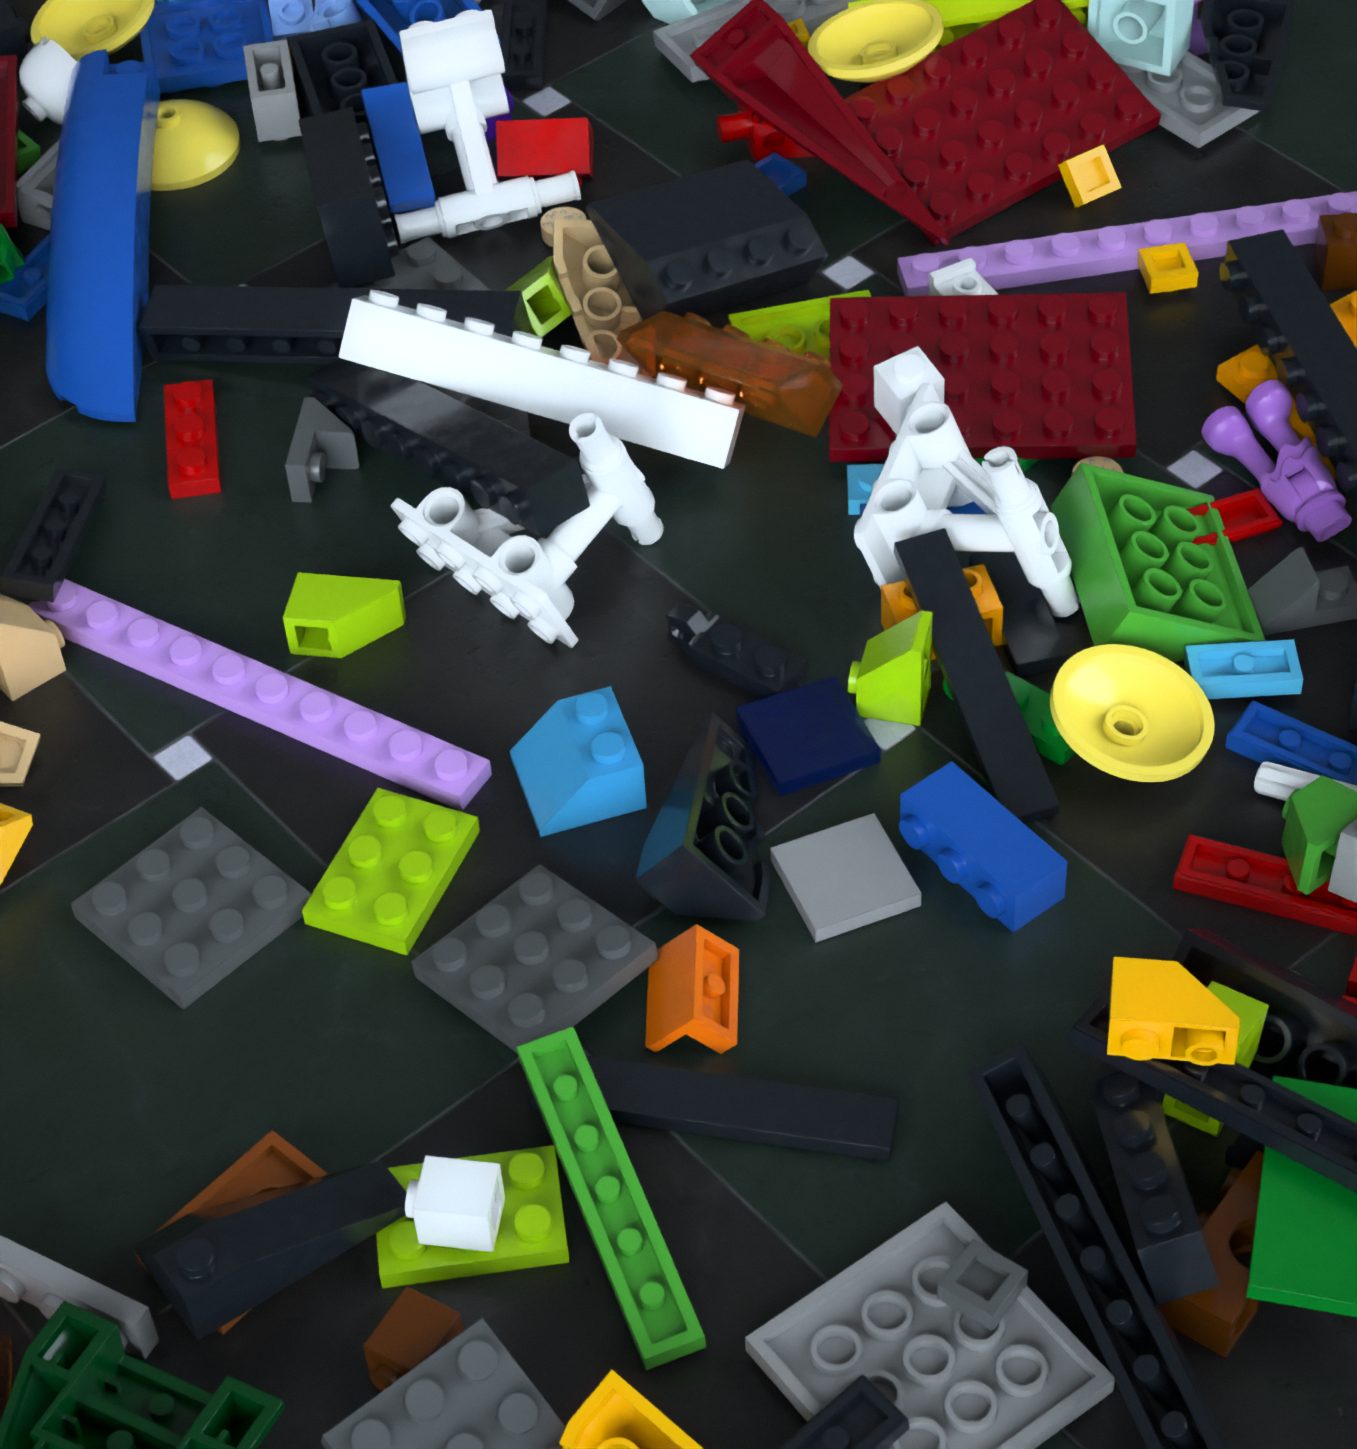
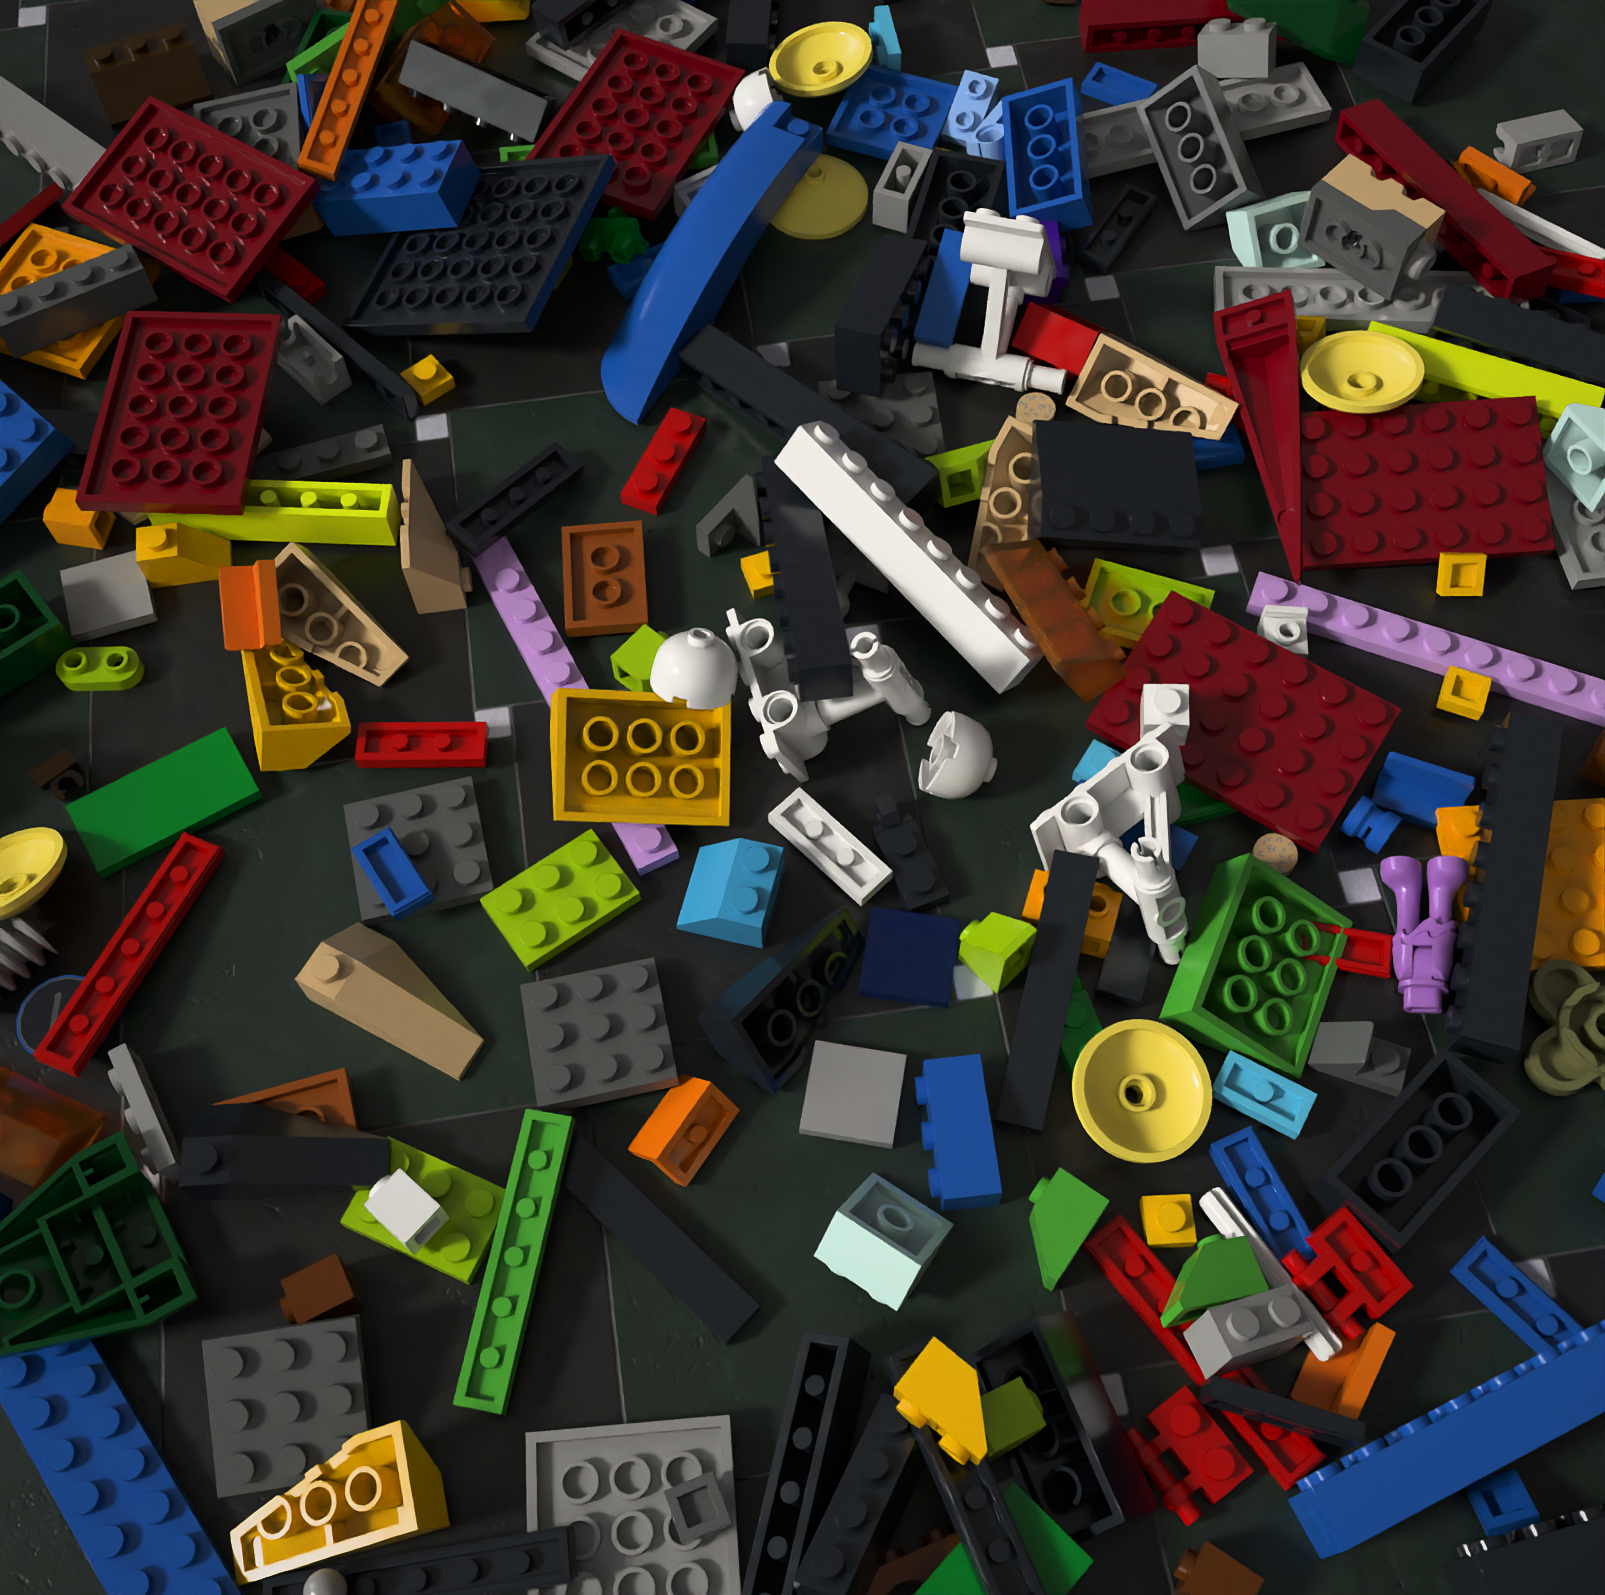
camera: 30 degrees right, 15 degrees up
none -> tan wedge [295,922,485,1081]
none -> blue tile [351,826,435,922]
none -> red plate [355,722,489,768]
none -> yellow slope [550,688,731,827]
none -> dark orange plate [562,520,649,637]
none -> white cylinder [650,628,738,709]
none -> yellow plate [741,551,778,599]
none -> white plate [768,787,893,906]
none -> light aqua slope [814,1172,954,1311]
none -> white cylinder [918,711,997,800]
none -> bright green slope [1028,1167,1110,1292]
none -> tan wedge [1065,333,1240,440]
none -> yellow plate [1139,1194,1197,1249]
none -> blue wheel [1339,794,1403,855]
none -> blue panel [1370,752,1476,831]

